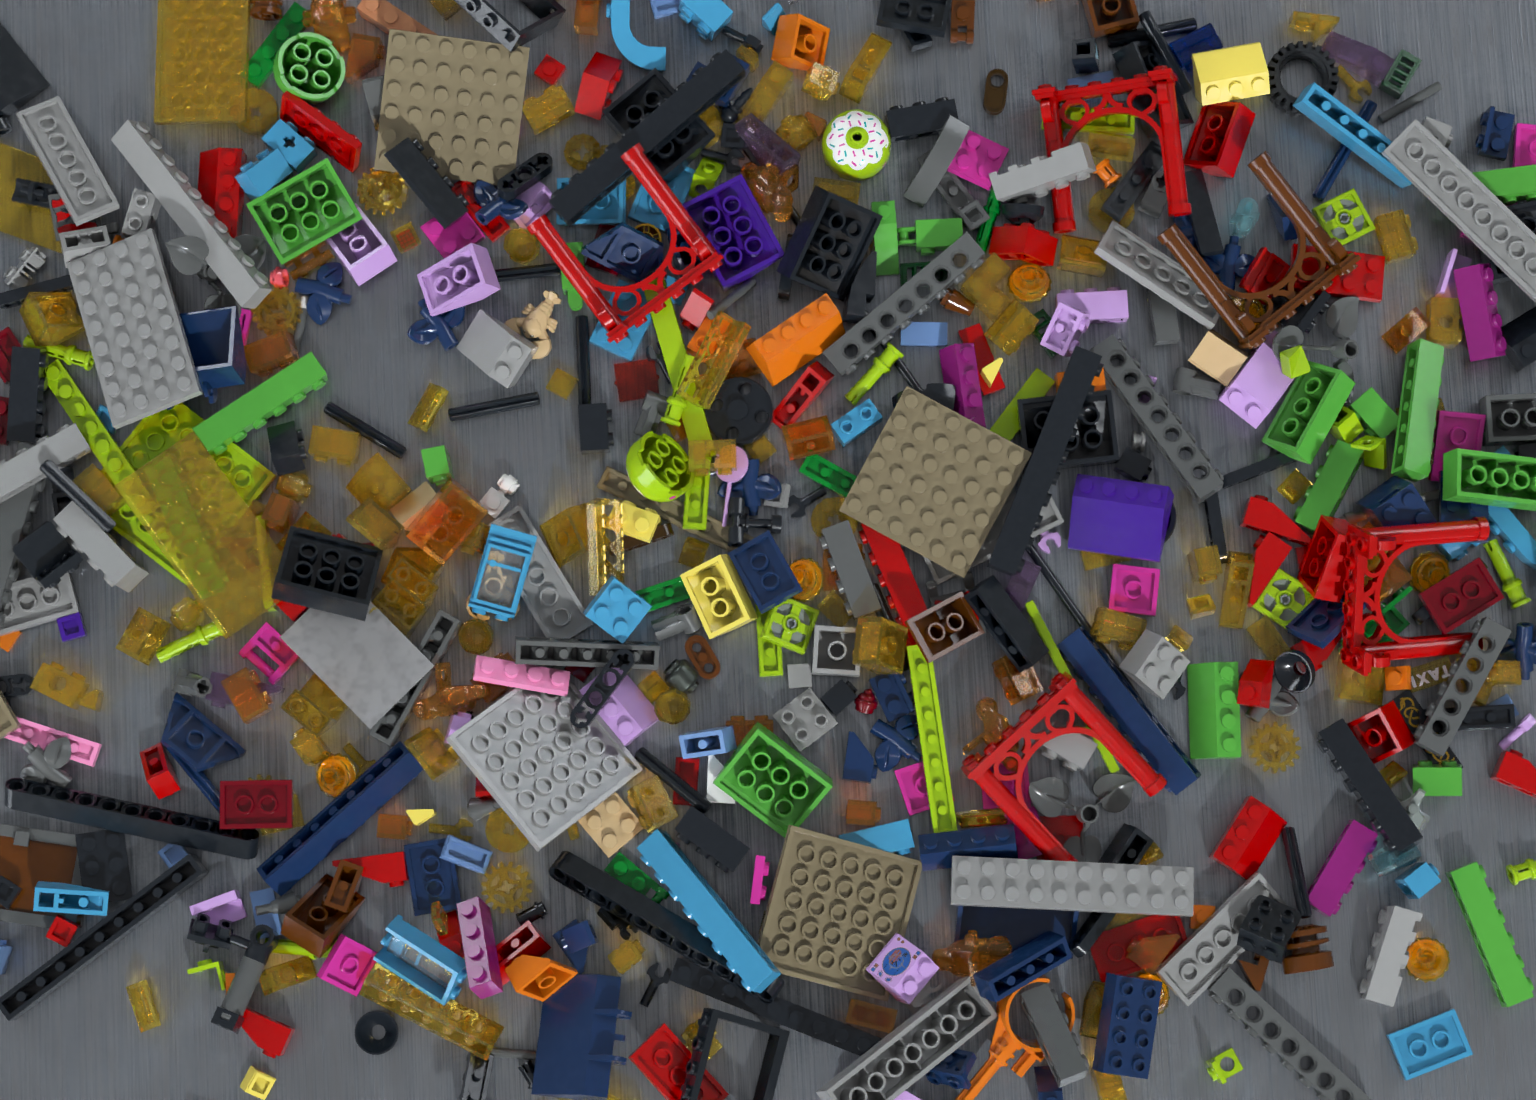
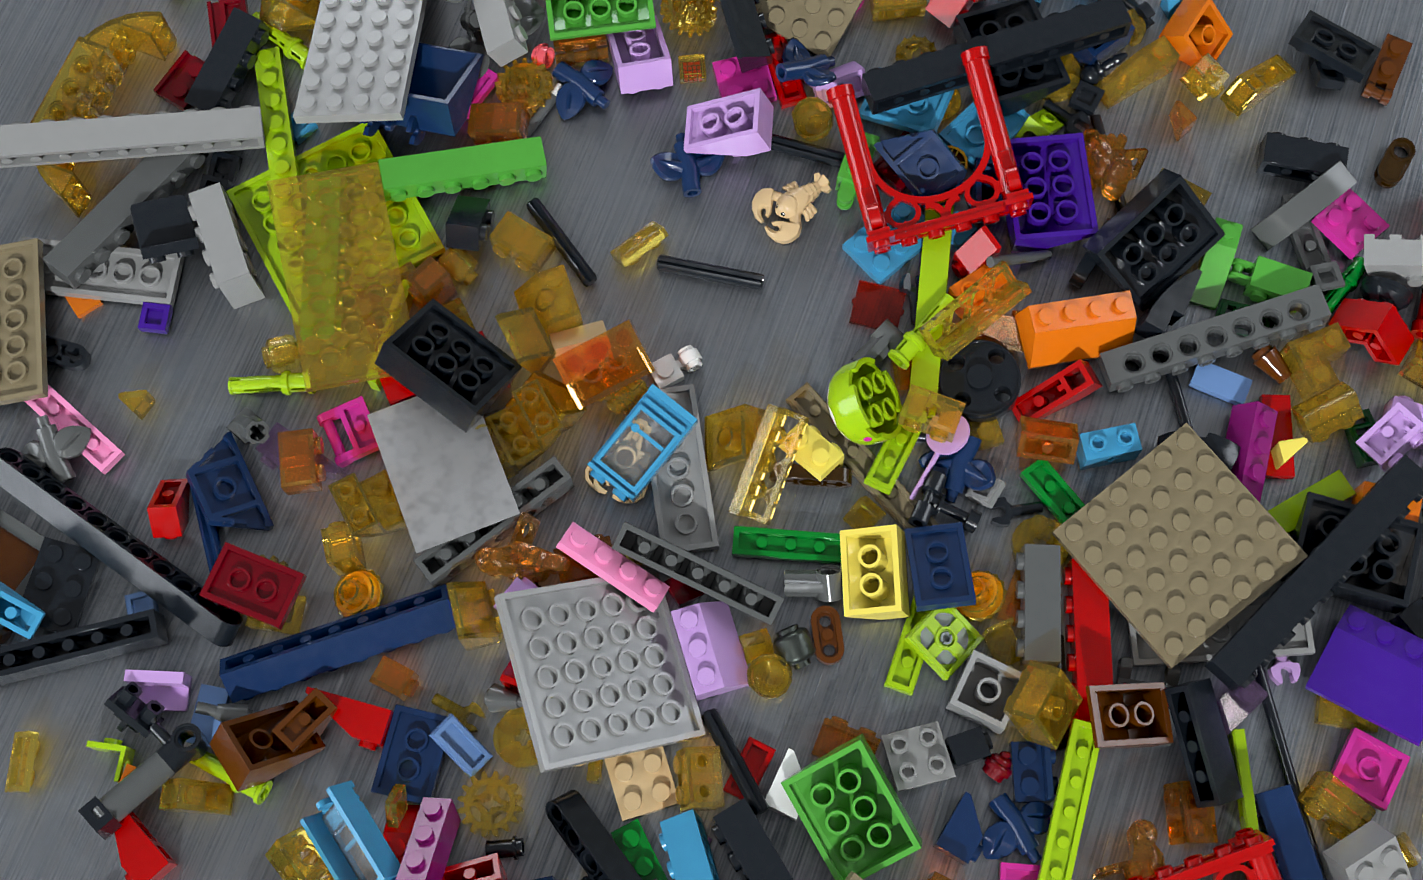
camera: 25 degrees right, 10 degrees down
clear yellow brick [30,661,90,710] -> none
black axle [39,460,116,533] -> none
clear yellow brick [72,463,127,516] -> none
clear yellow brick [116,607,172,666] -> none
dark pink plate [316,933,378,997] -> none
clear yellow bar [343,743,377,778] -> none
light yellow slope [406,809,437,826] -> none
bright green brick [421,445,454,486] -> none
light grey slope [456,309,539,388] -> none
clear yellow hair [458,618,494,655] -> none
black beam [497,153,553,200] -> none
clear yellow plate [546,368,578,401] -> none
black beam [570,649,635,728] -> none
black axle [575,315,591,404] -> none
black brick [578,403,614,455] -> none
dark azure brick [583,575,652,644] -> none
medium blue brick [679,725,737,759] -> none
clear purple slope [735,113,801,184] -> none
clear yellow brick [775,114,817,154] -> none
light grey tile [787,663,812,689] -> none
cylinder [821,109,891,181] -> none
lime pin [844,342,904,406] -> none
clear yellow piece [1007,263,1052,303] -> none

